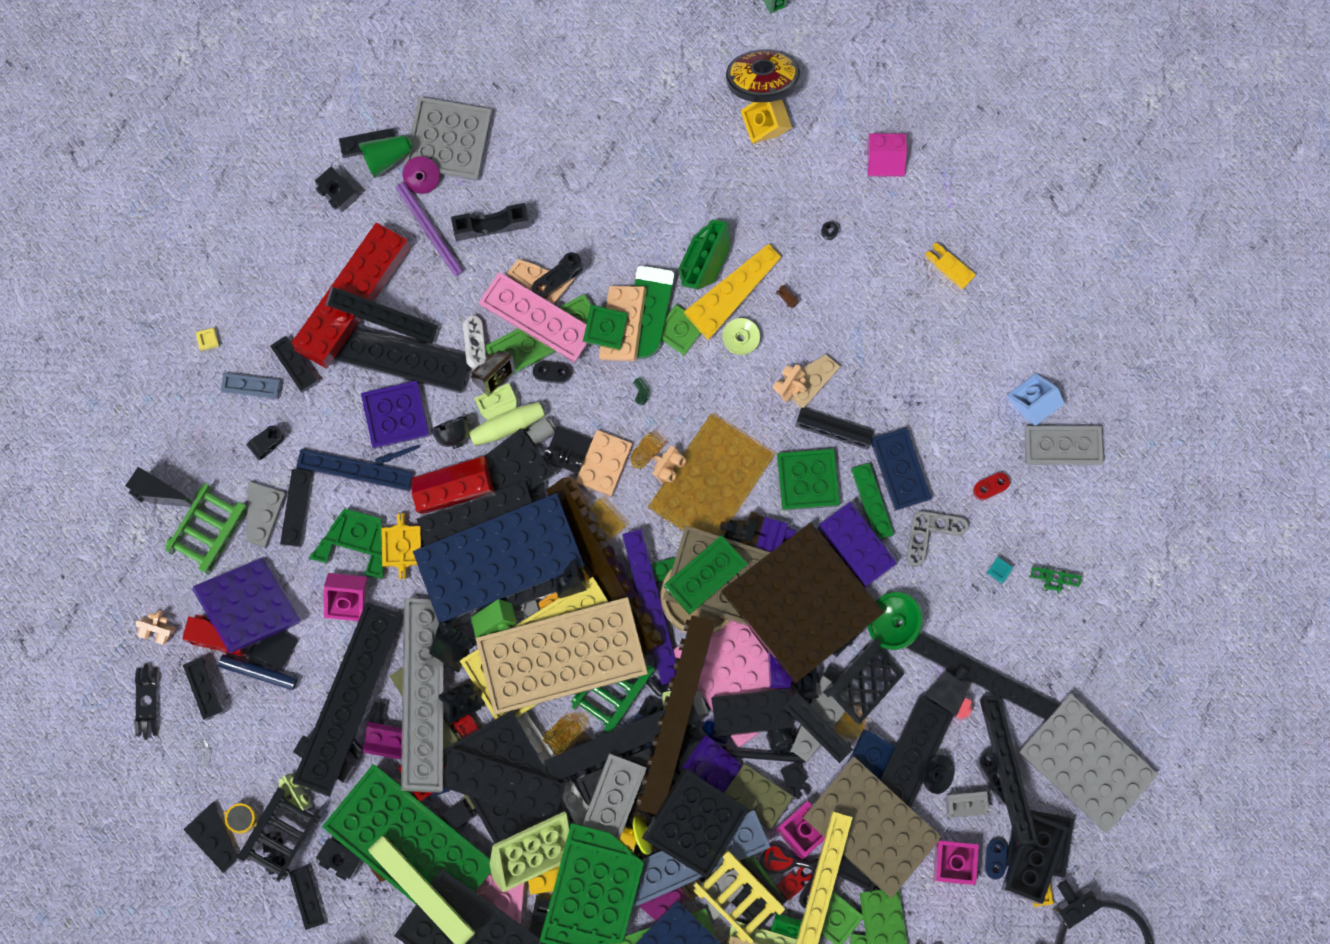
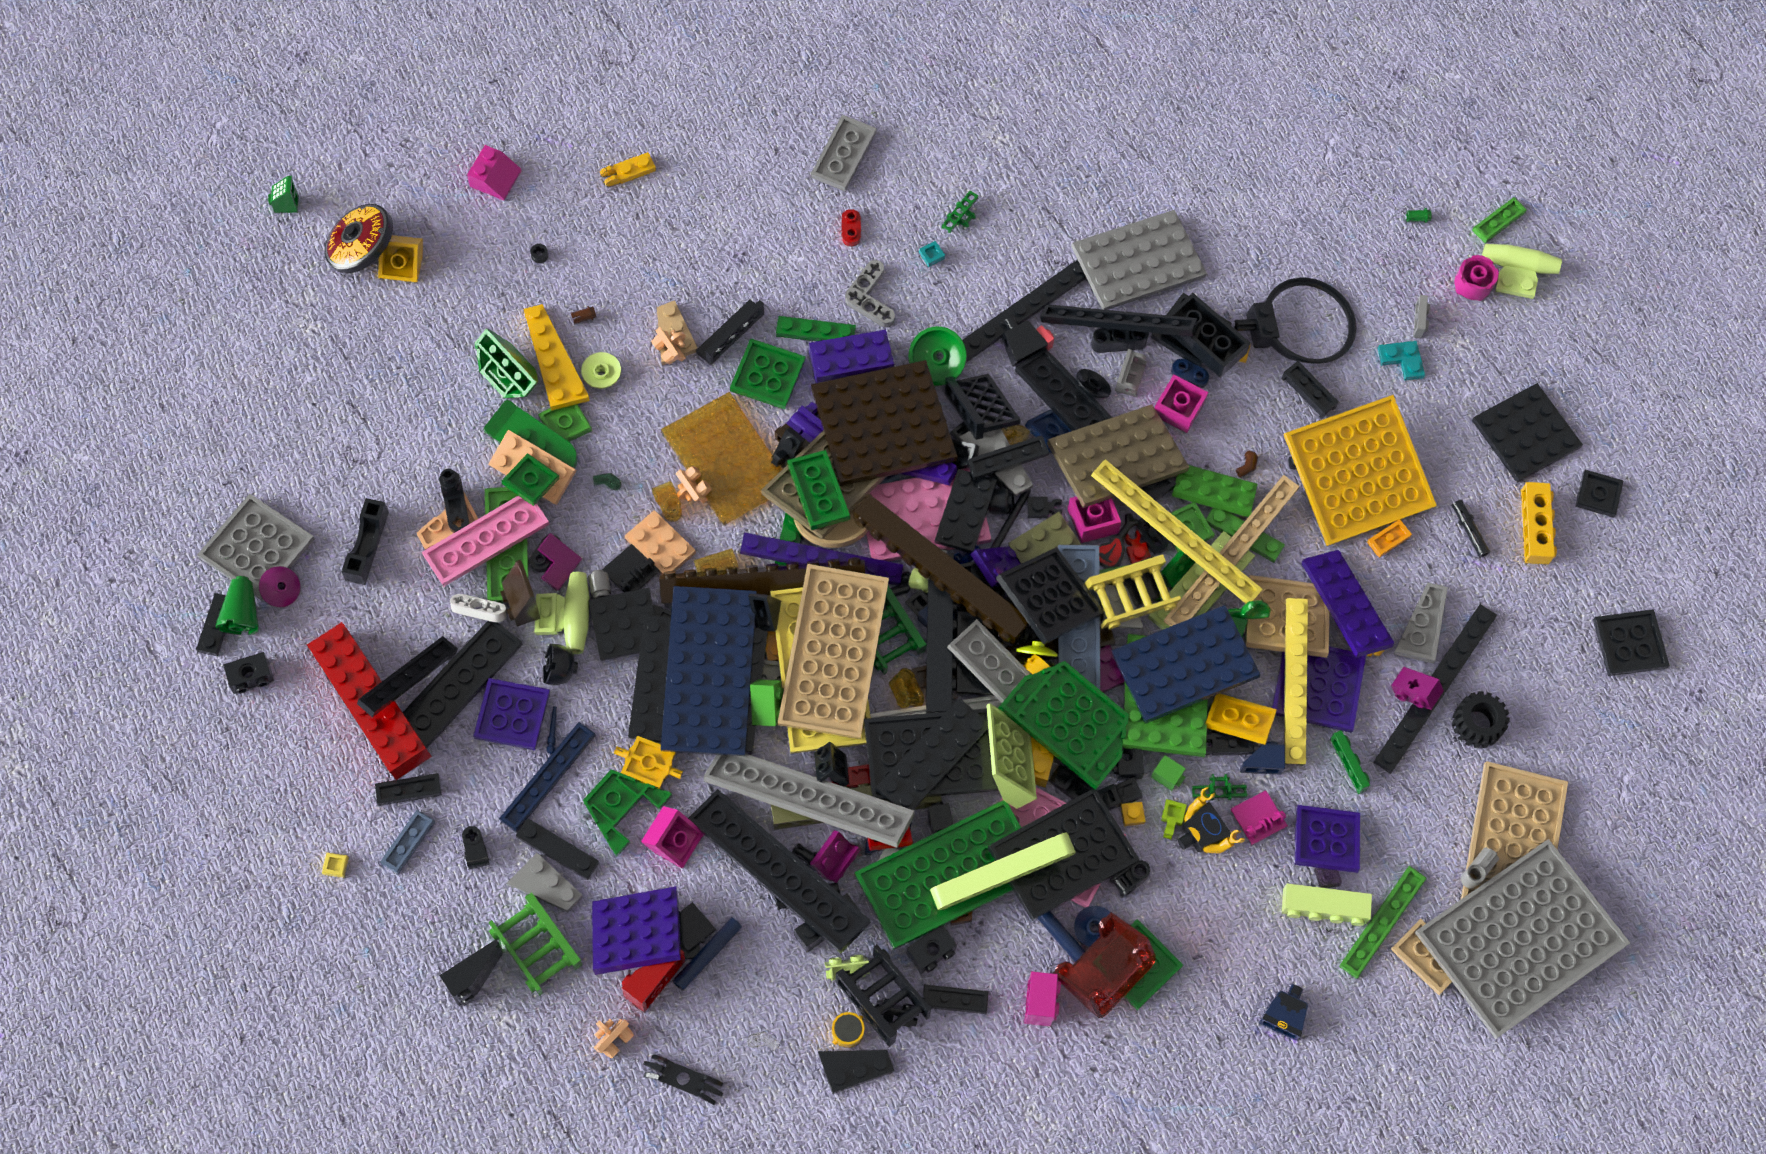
camera: 65 degrees left, 10 degrees down
black container [183,658,225,721] -> none
medium lavender axle [396,182,463,276] -> none
red slope [412,456,495,515] -> none
black hinge [429,621,475,673] -> none
dark blue plate [871,427,932,511] -> none
light blue slope [1007,373,1064,426] -> none
none -> magenta tile [537,533,582,591]

